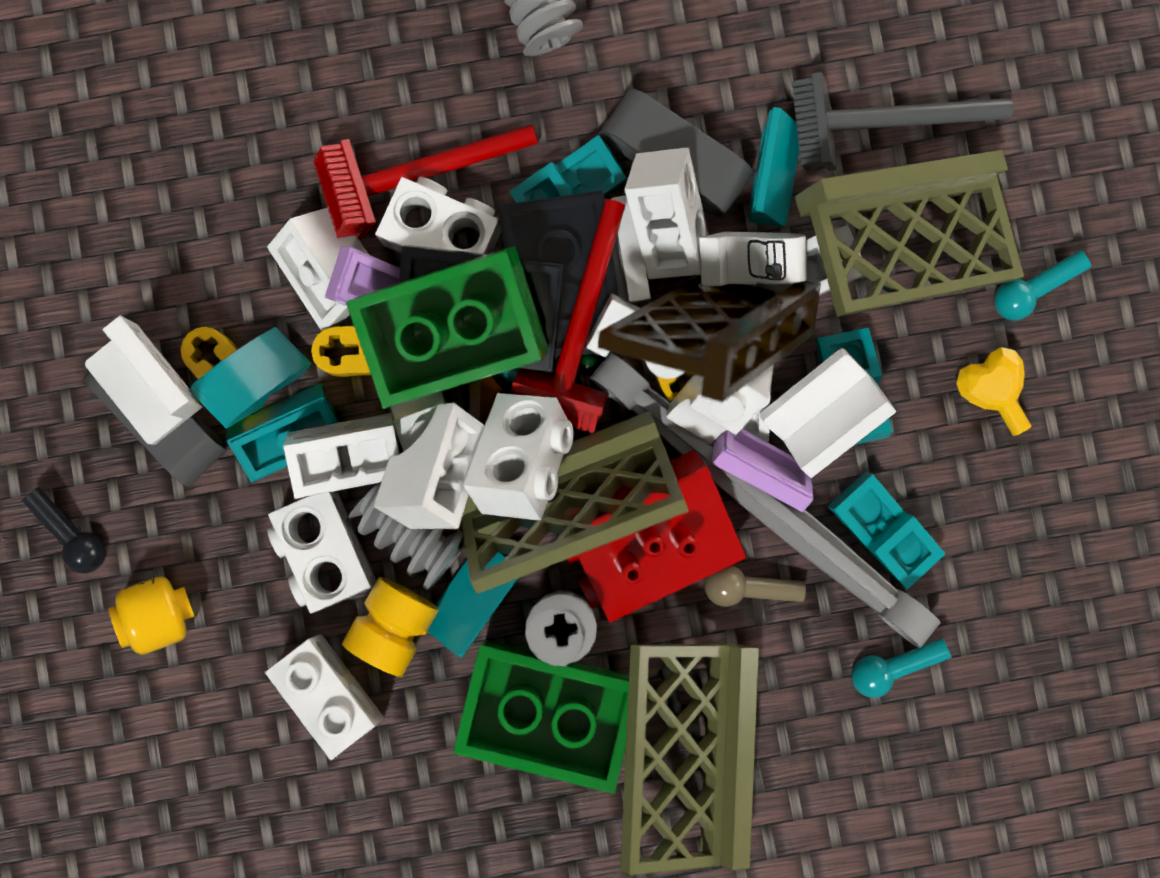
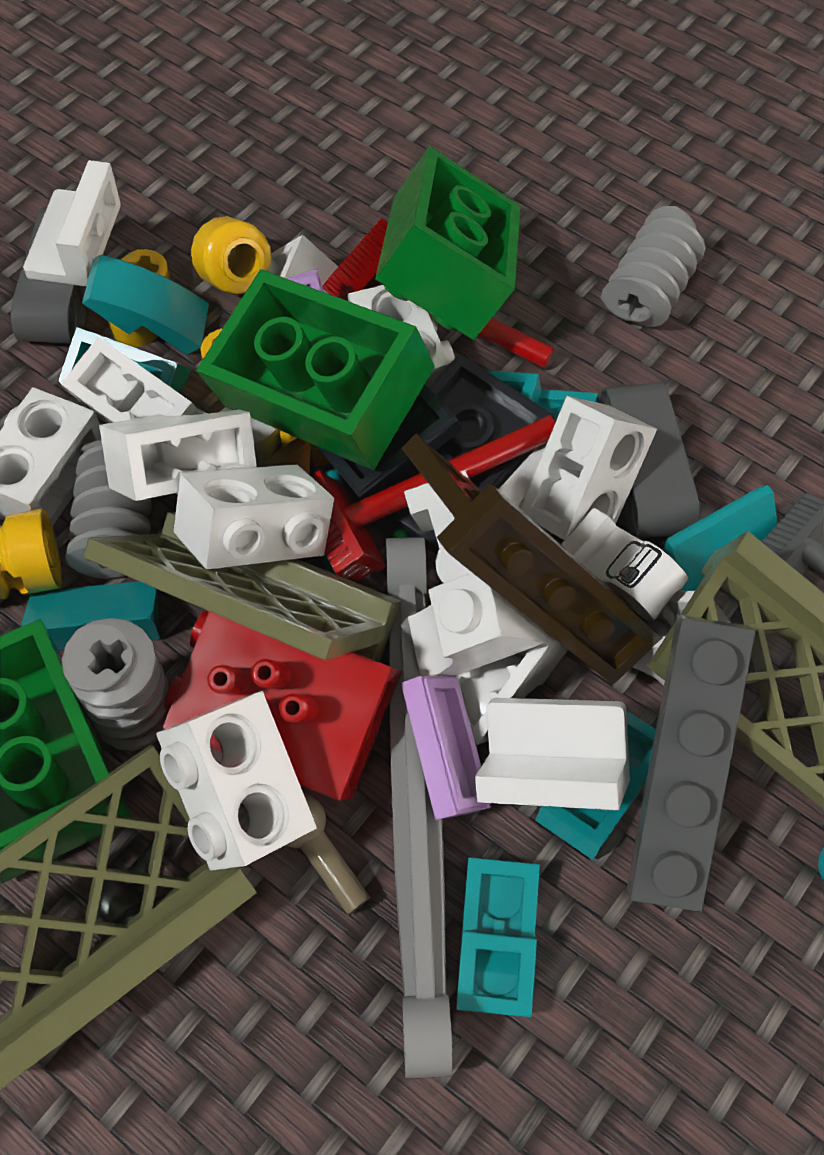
camera: 45 degrees right, 25 degrees down
teal bar [851,638,952,698] -> none
yellow rock [956,347,1032,436] -> none
none -> white brick [156,691,317,871]
none -> yellow head [191,216,272,294]
none -> green brick [375,146,520,340]
none -> dark grey plate [626,614,756,912]

